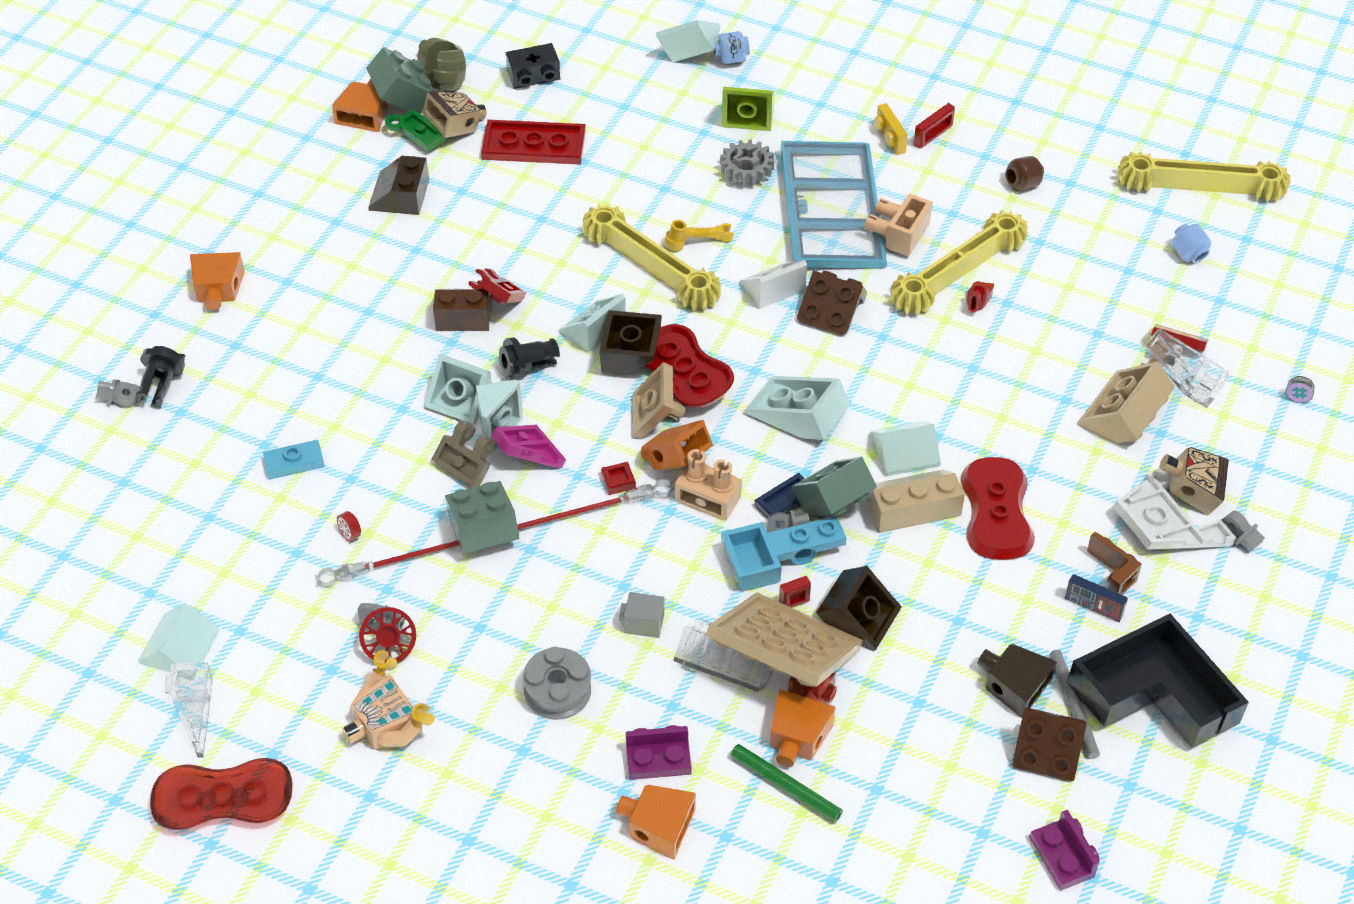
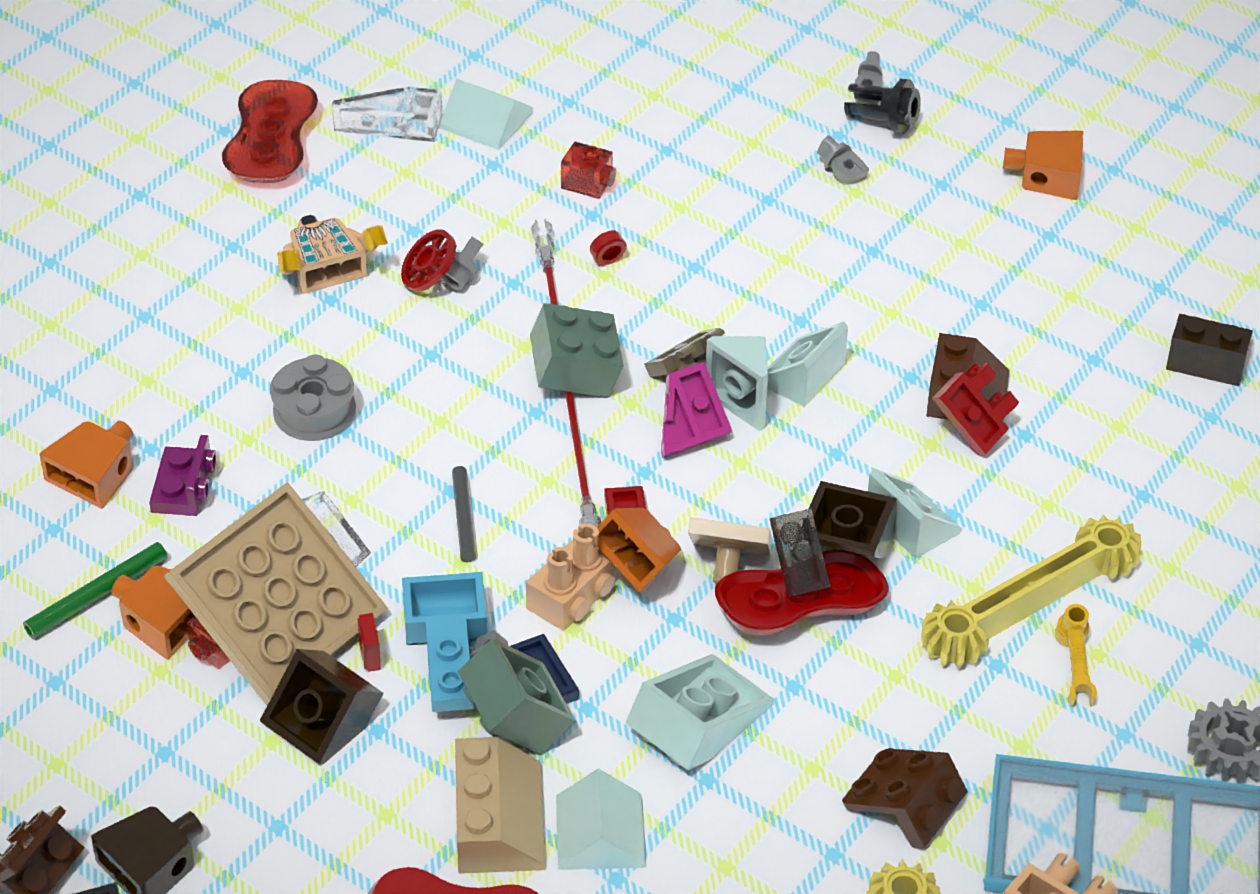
camera: 100 degrees right, 5 degrees down
medium azure plate [263,439,325,480] -> none
black piece [499,337,560,381] -> none
light grey brick [619,592,665,638] -> none
white slope [740,260,807,309] -> none
none -> dark grey bar [452,466,476,562]
none -> clear red brick [561,141,617,199]
none -> clear smoke plate [769,508,830,597]
none -> light grey piece [817,135,870,184]

